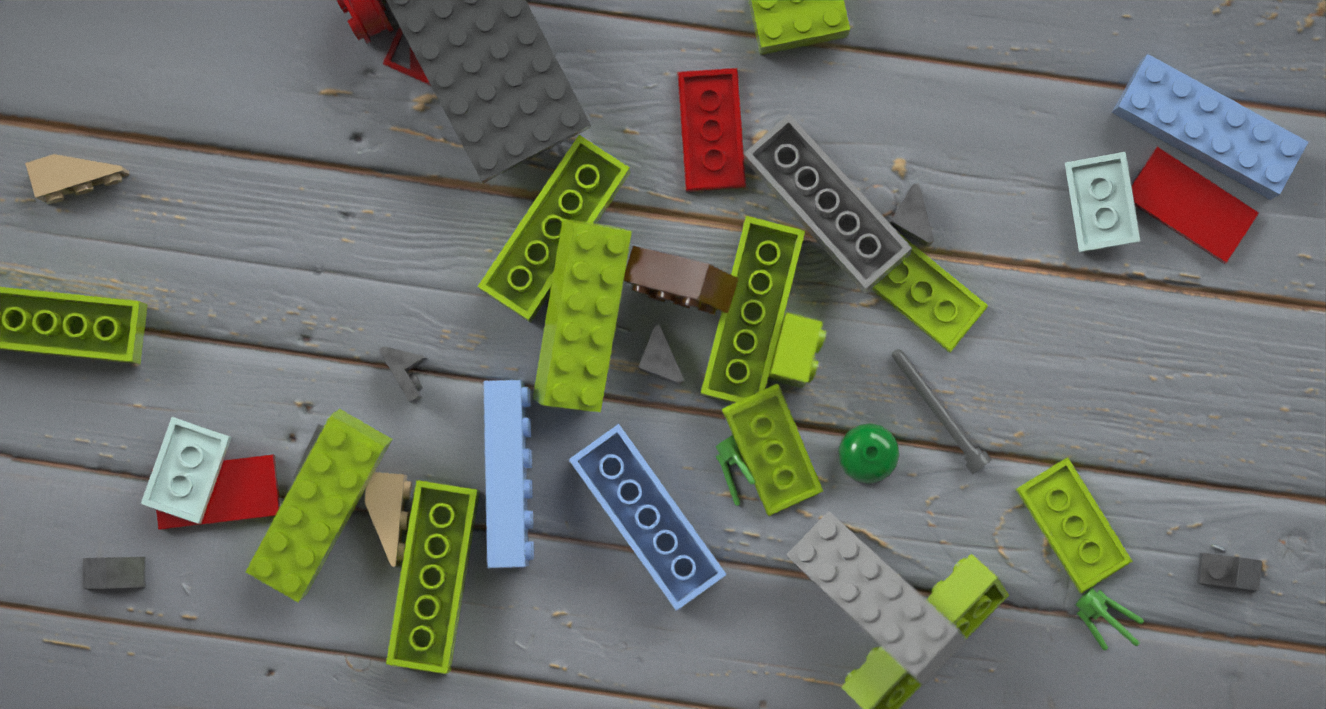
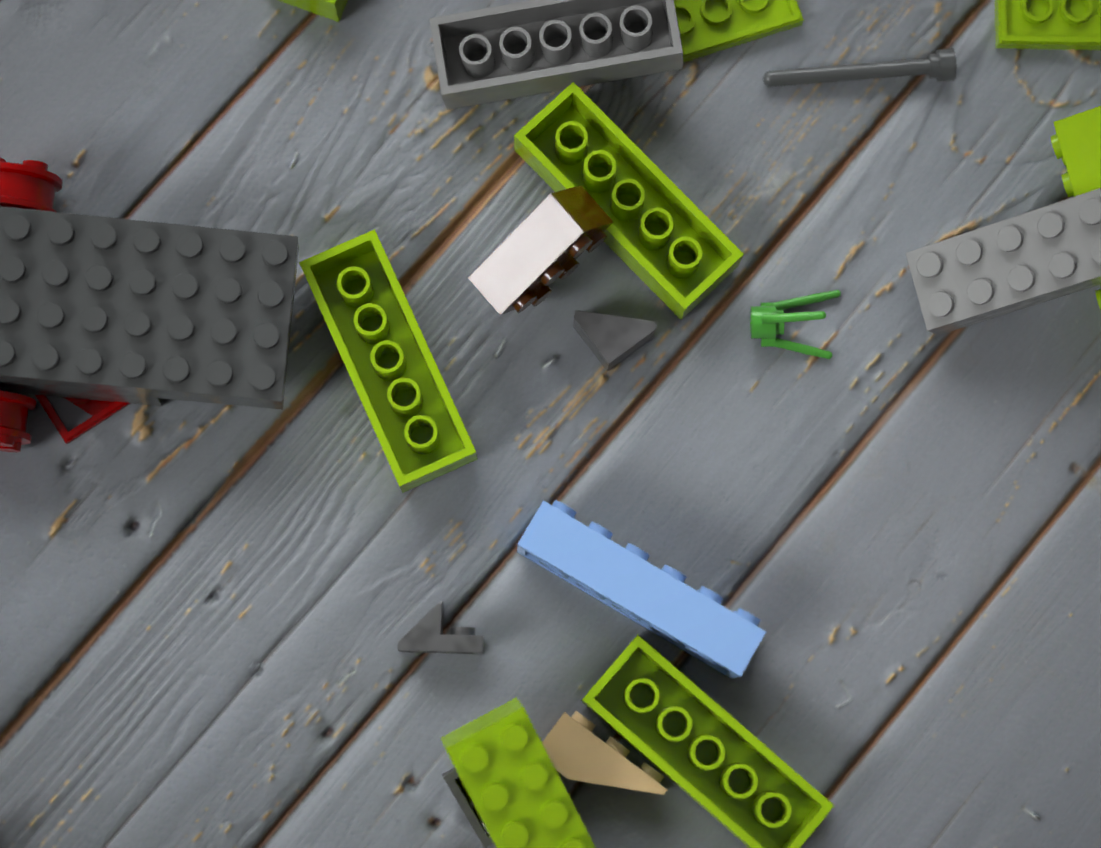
camera: 65 degrees left, 5 degrees down
lime brick [532,219,632,413] -> none
light blue brick [569,424,727,611] -> none
red tile [678,68,746,192] -> none
lime tile [722,384,824,516] -> none
lime brick [768,313,827,388] -> none
green cylinder [838,423,900,484] -> none

